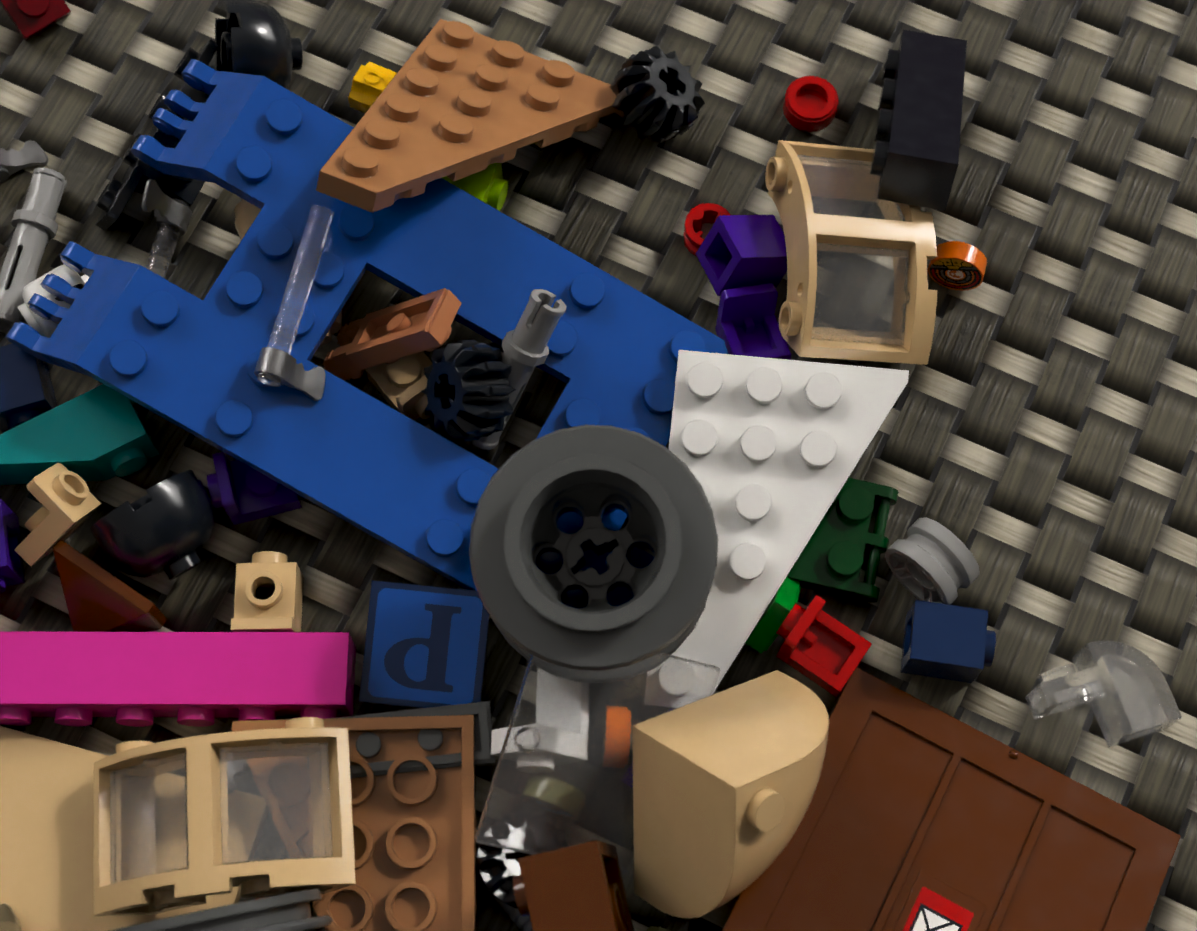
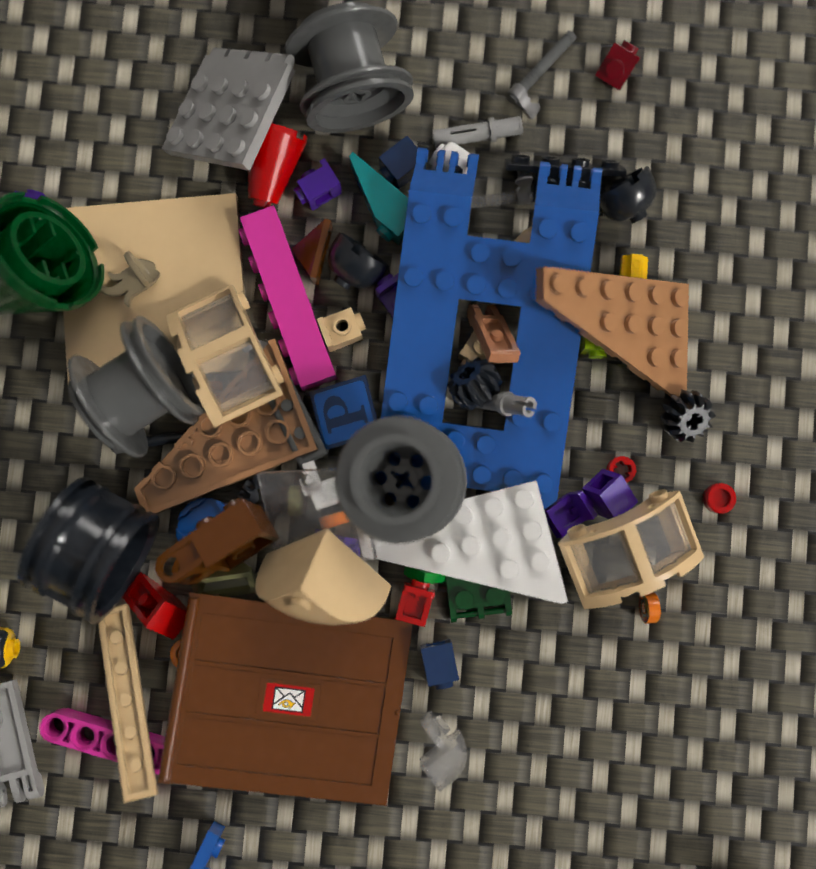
camera: 70 degrees right, 15 degrees up
tan bracket [14,463,101,566] -> none
clear piece [254,205,334,401] -> none
black brick [870,29,967,211] -> none
light grey wheel [885,517,980,605] -> none

